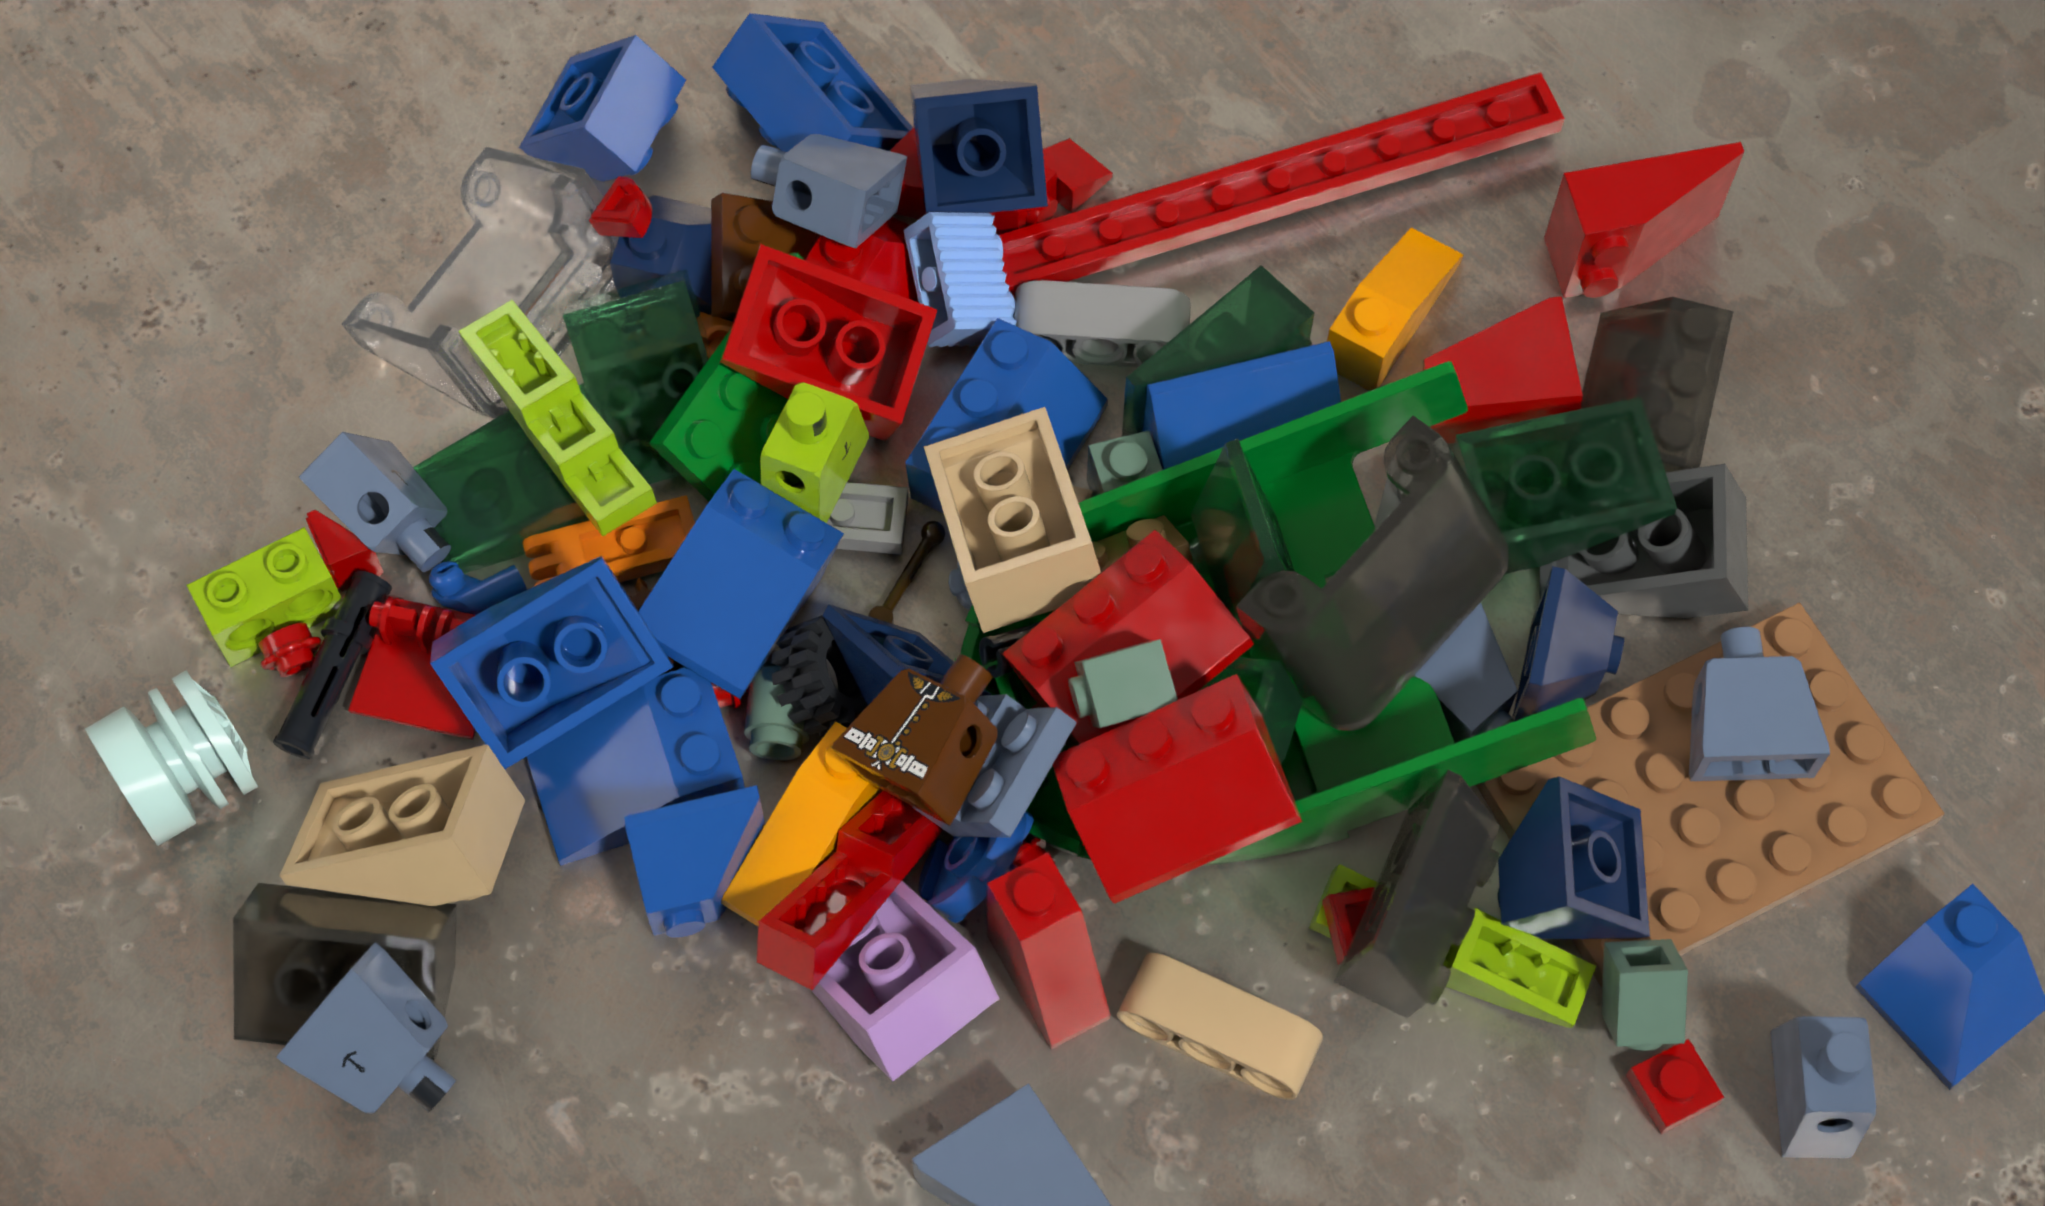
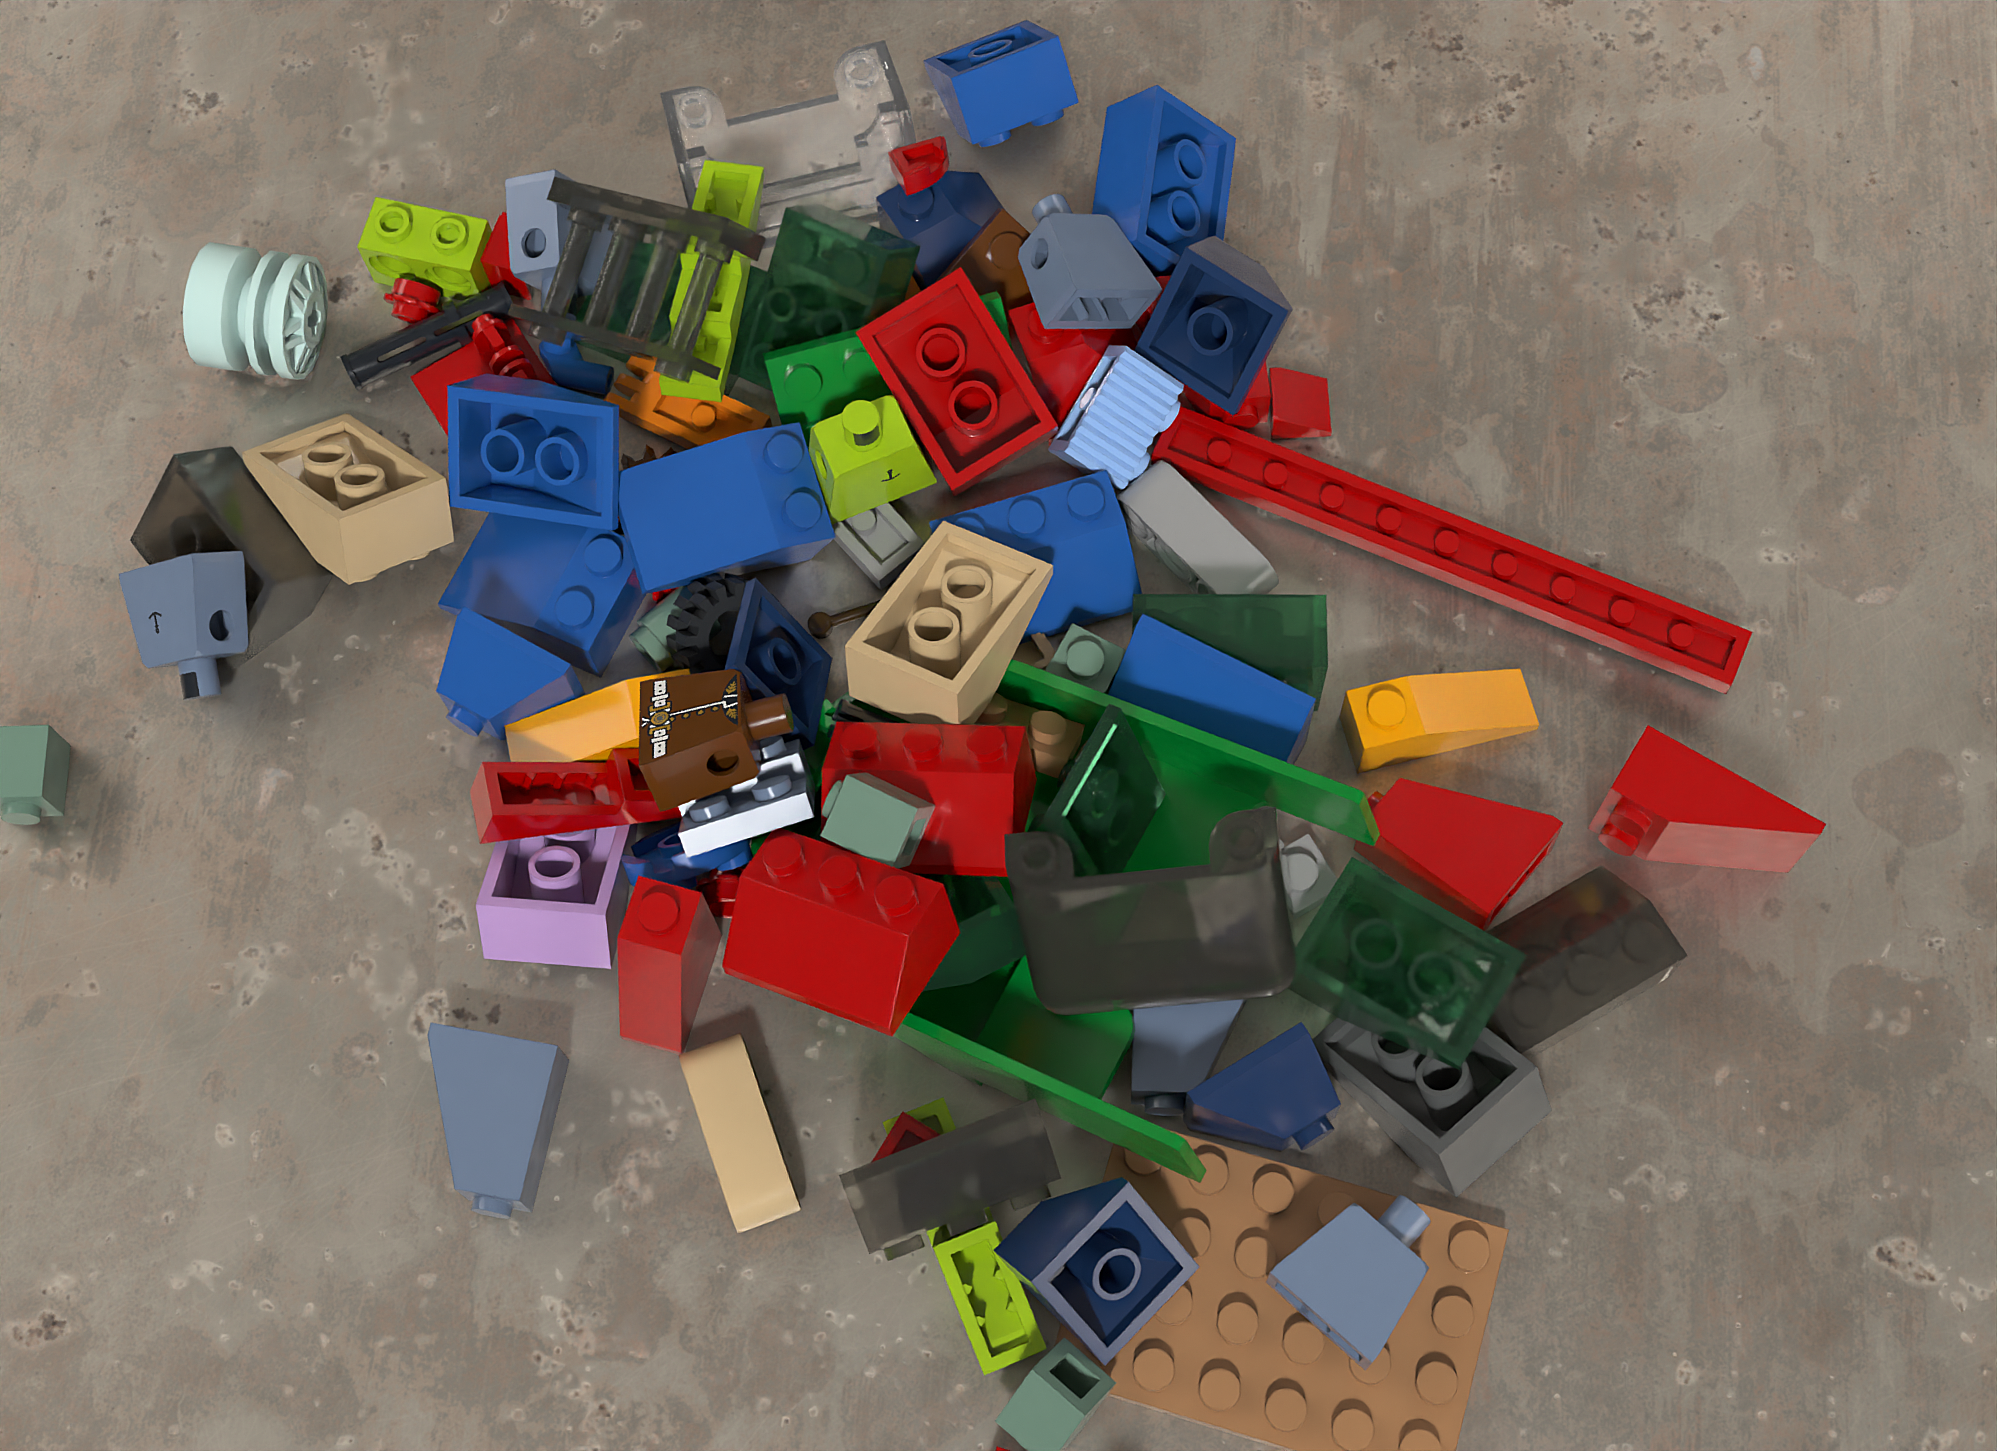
camera: 50 degrees right, 5 degrees up
none -> clear smoke fence [508,177,766,384]

